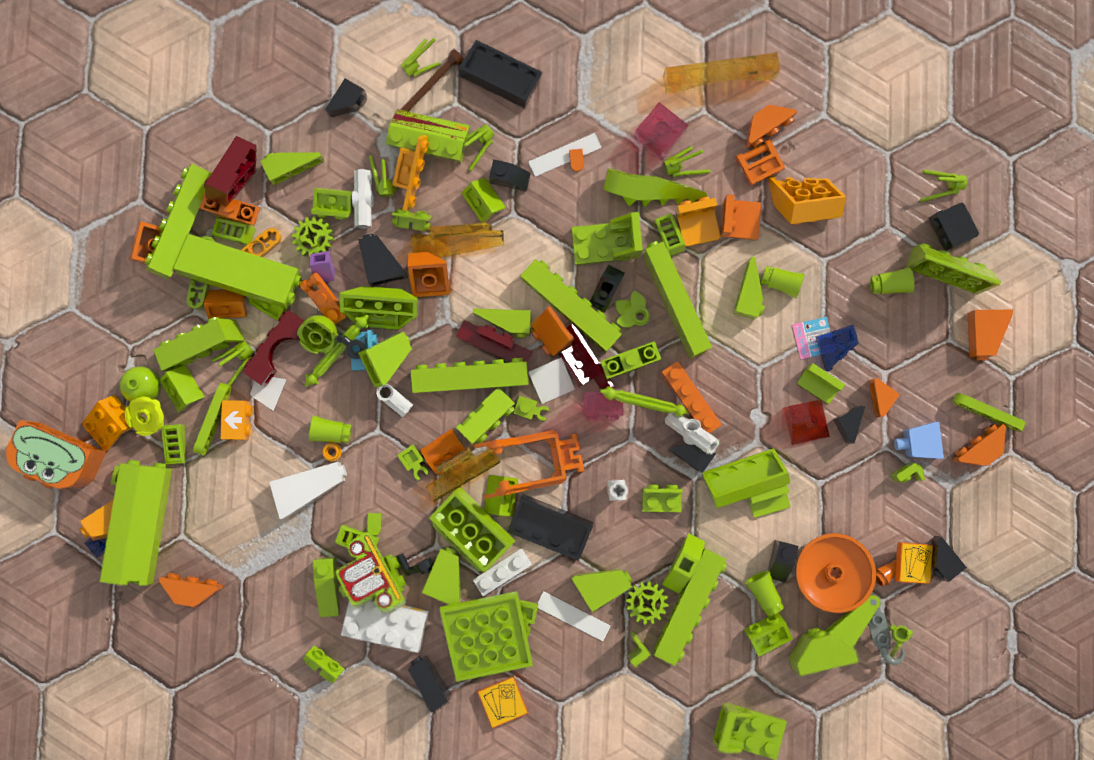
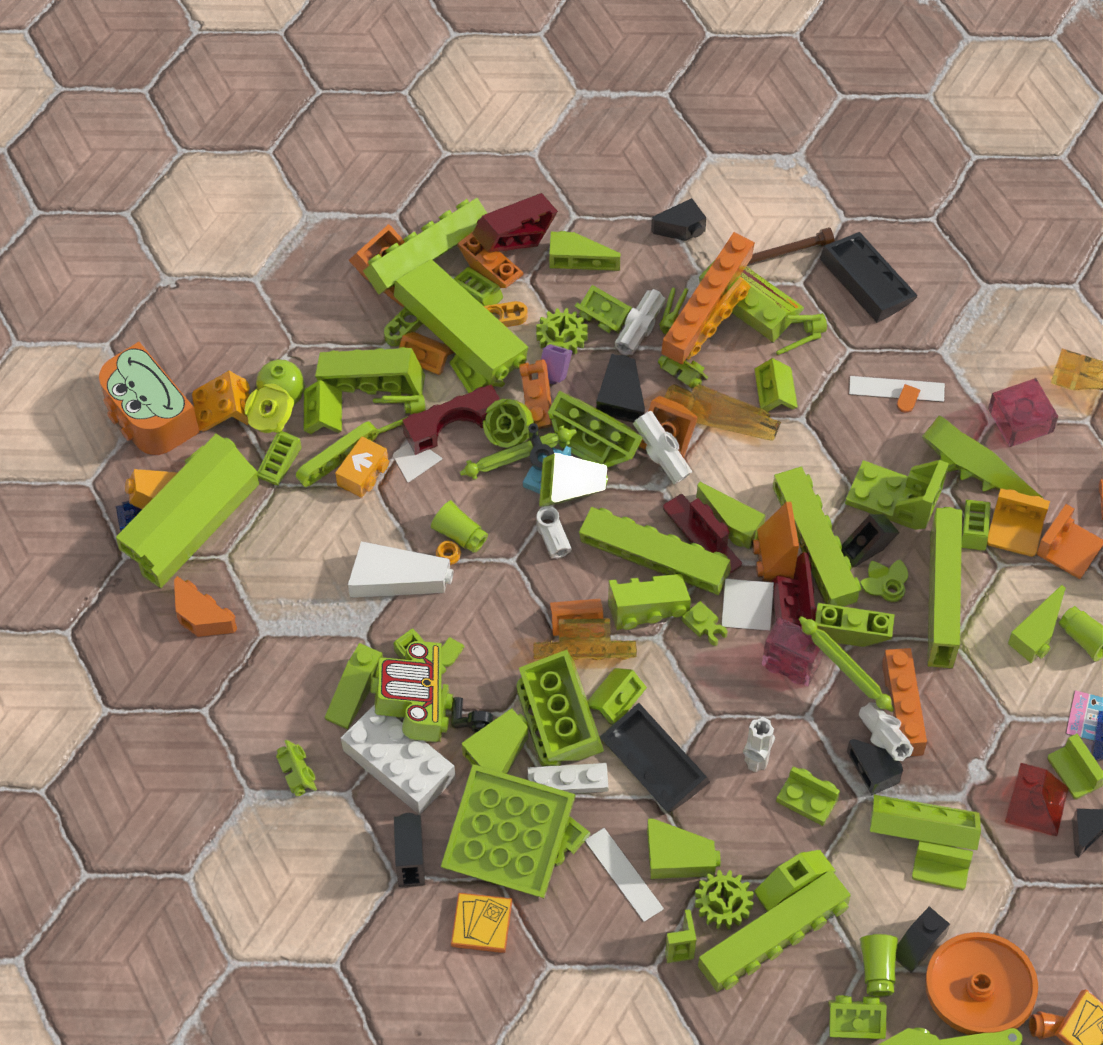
camera: 30 degrees right, 25 degrees down
lime plate [397,444,429,480] -> none
lime plant [400,38,440,77] -> none
orange piece [474,430,584,499] -> none
black slope [489,159,531,191] -> none
lime plant [664,146,711,178] -> none
none -> white piece [633,411,692,484]
none -> orange arch [661,232,755,364]

